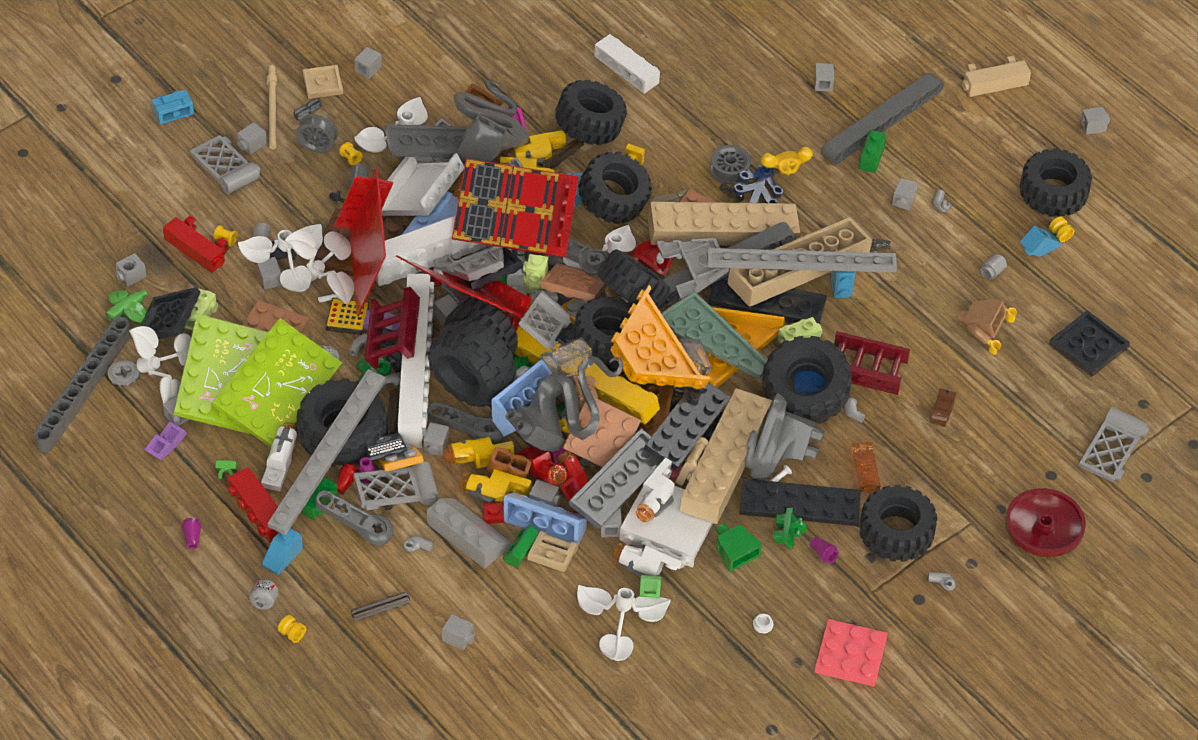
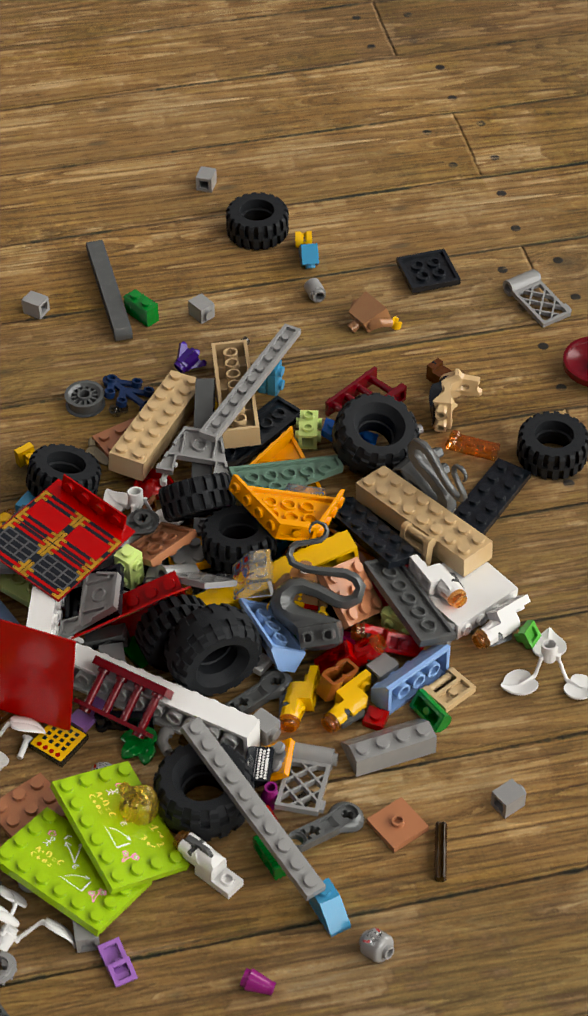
camera: 60 degrees left, 5 degrees down
bright green tile [216,460,238,480] -> none
red brick [227,467,279,543] -> none
yellow wheel [278,615,306,643] -> none
light grey arm [349,333,367,357] -> none
light grey arm [403,536,434,552] -> none
green torso [716,523,762,572] -> none
yellow head [760,147,813,175] -> none
green hips [773,508,807,549] -> none
magenta cone [810,537,839,563] -> none
light grey arm [933,189,951,212] -> none
tan brick [962,56,1031,97] -> none
none -> clear yellow piece [118,781,159,826]
none -> dark purple rock [173,341,207,374]
none -> nougat plate [367,797,429,853]
none -> tan hips [429,369,482,432]

